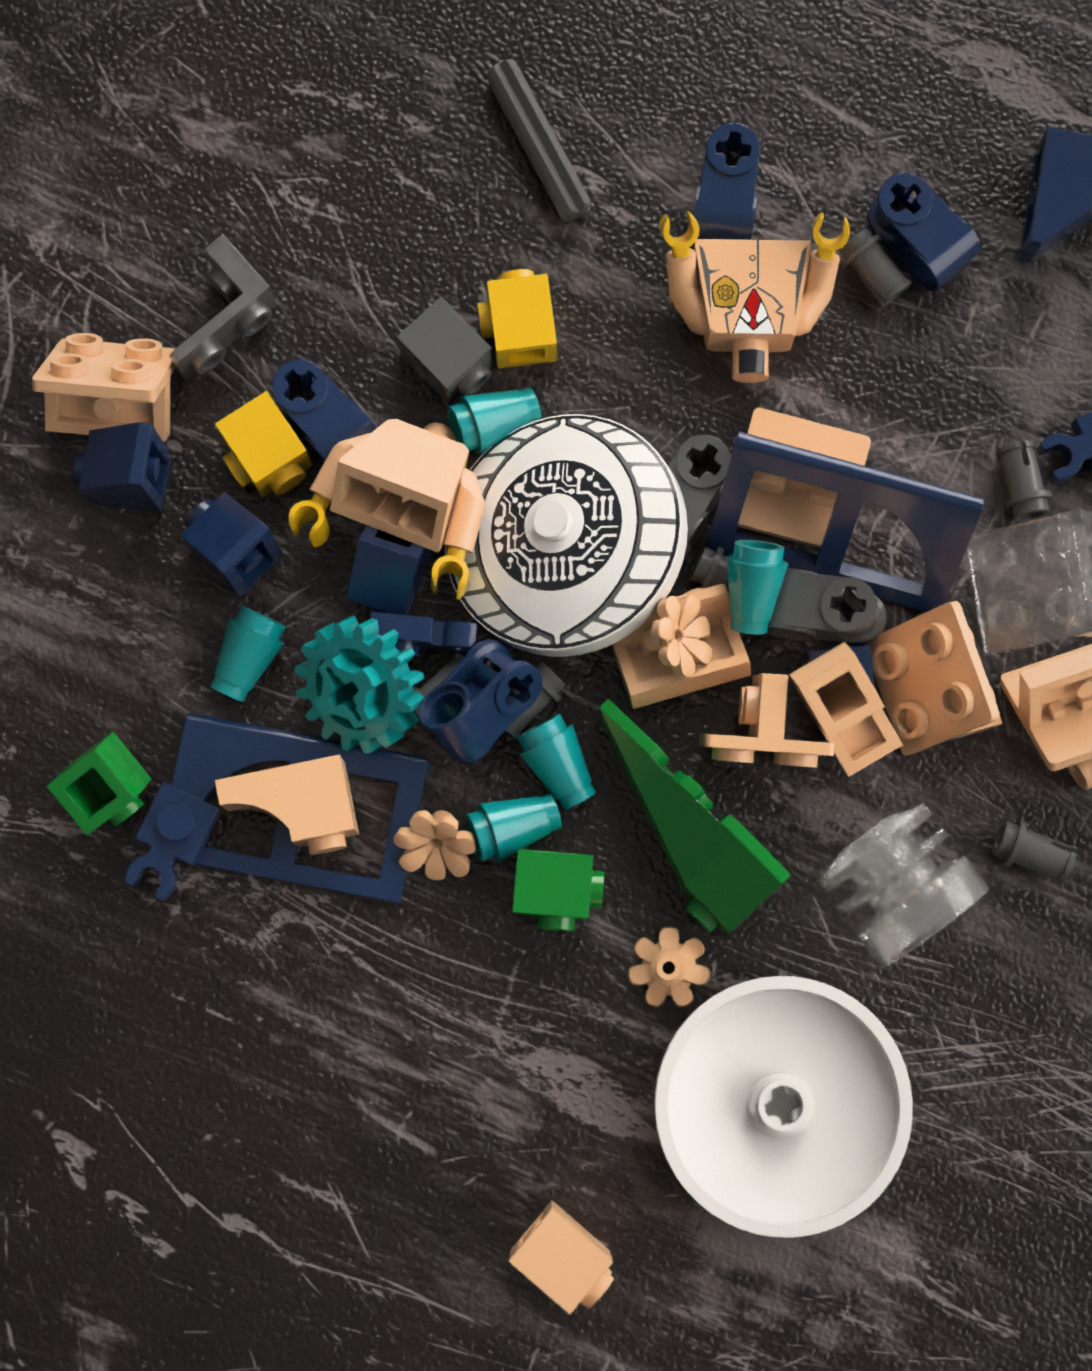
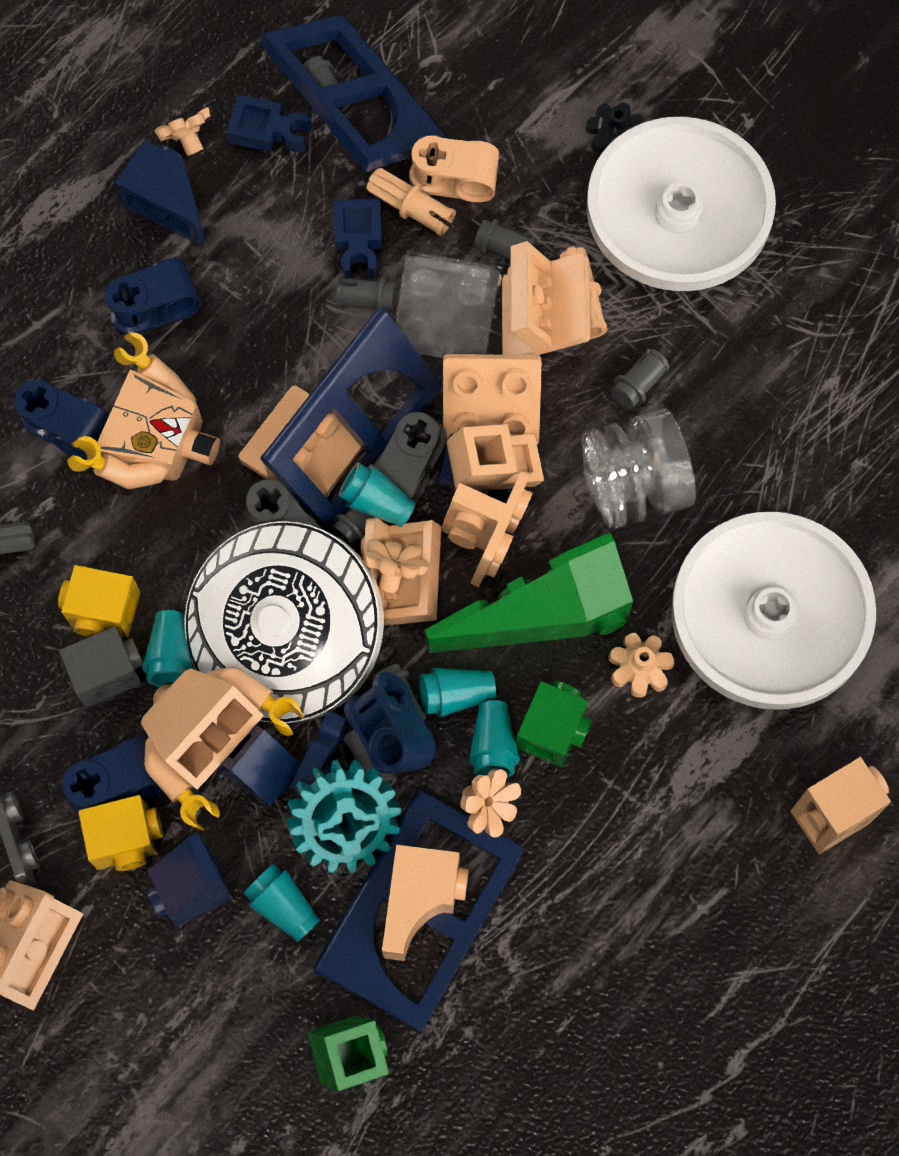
camera: 70 degrees left, 10 degrees down
dark blue slope [73,422,172,514] -> none
dark blue plate [125,782,223,901] -> none
dark grey pin [838,228,912,308] -> none

